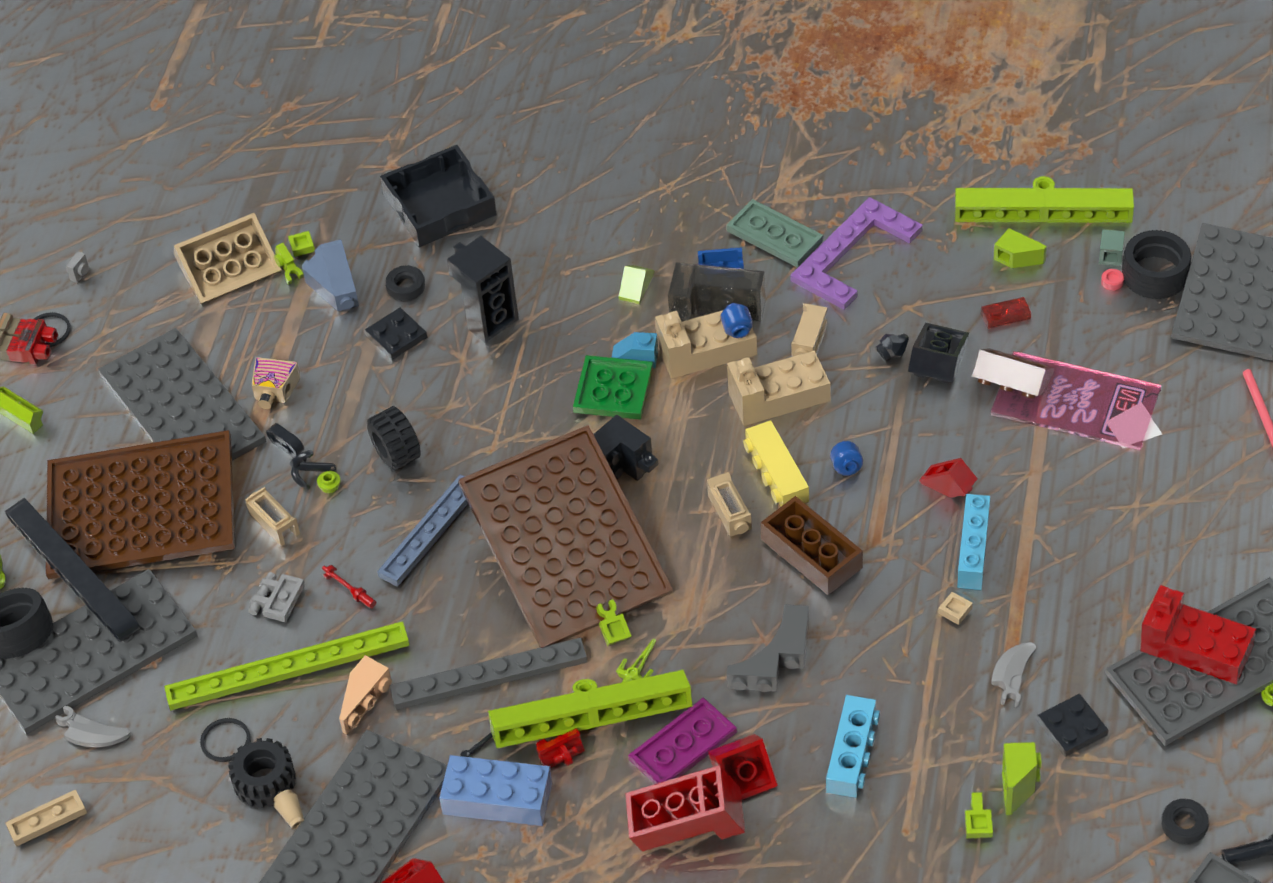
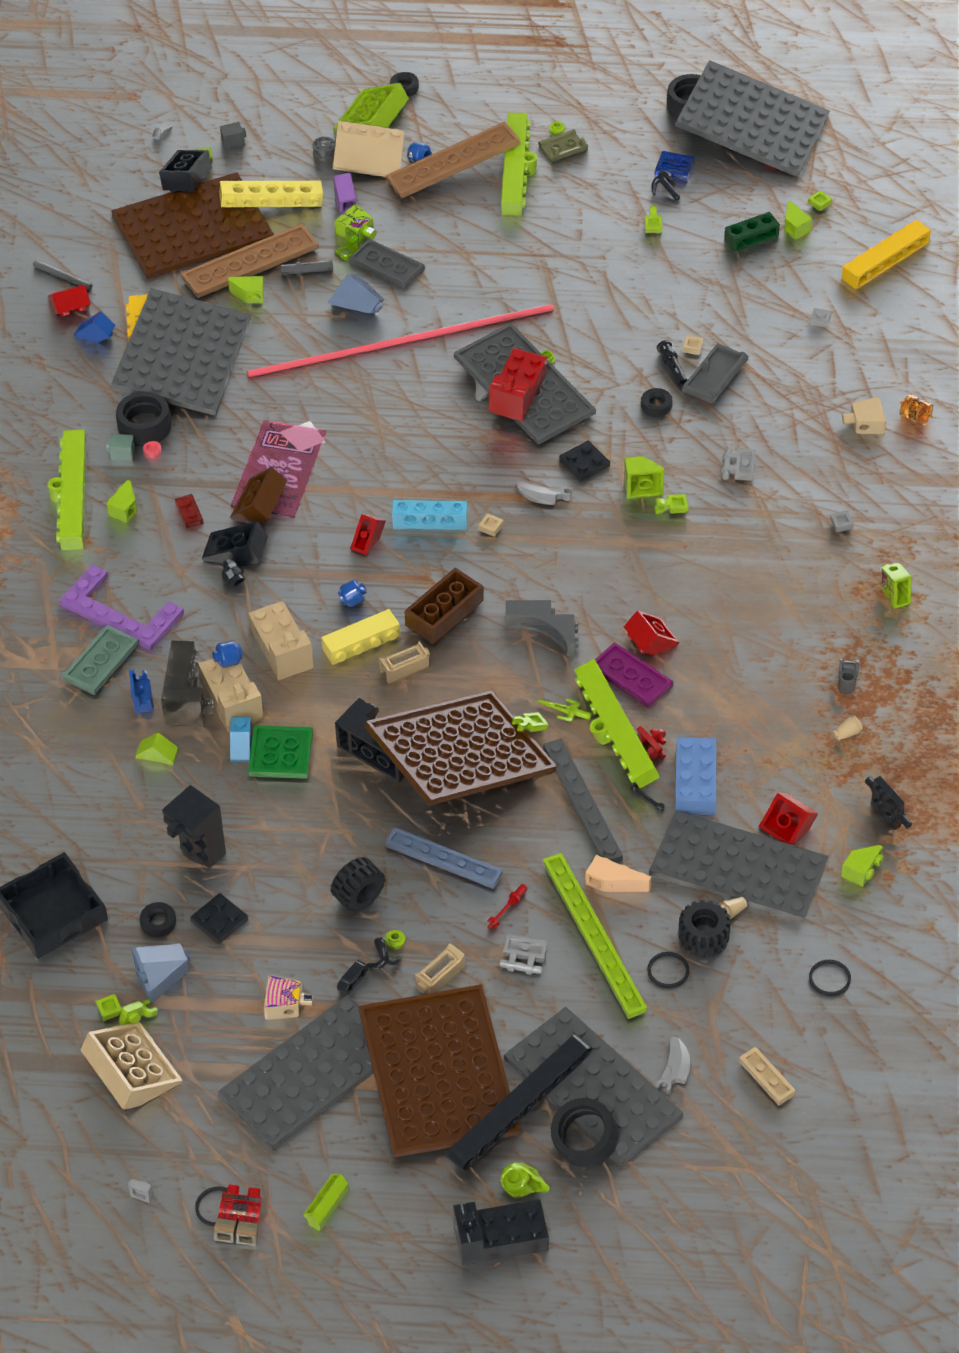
camera: 100 degrees left, 0 degrees up
red hinge [625,765,745,851] -> none
tan window [791,303,828,357] -> none
medium azure brick [826,695,880,798] -> none

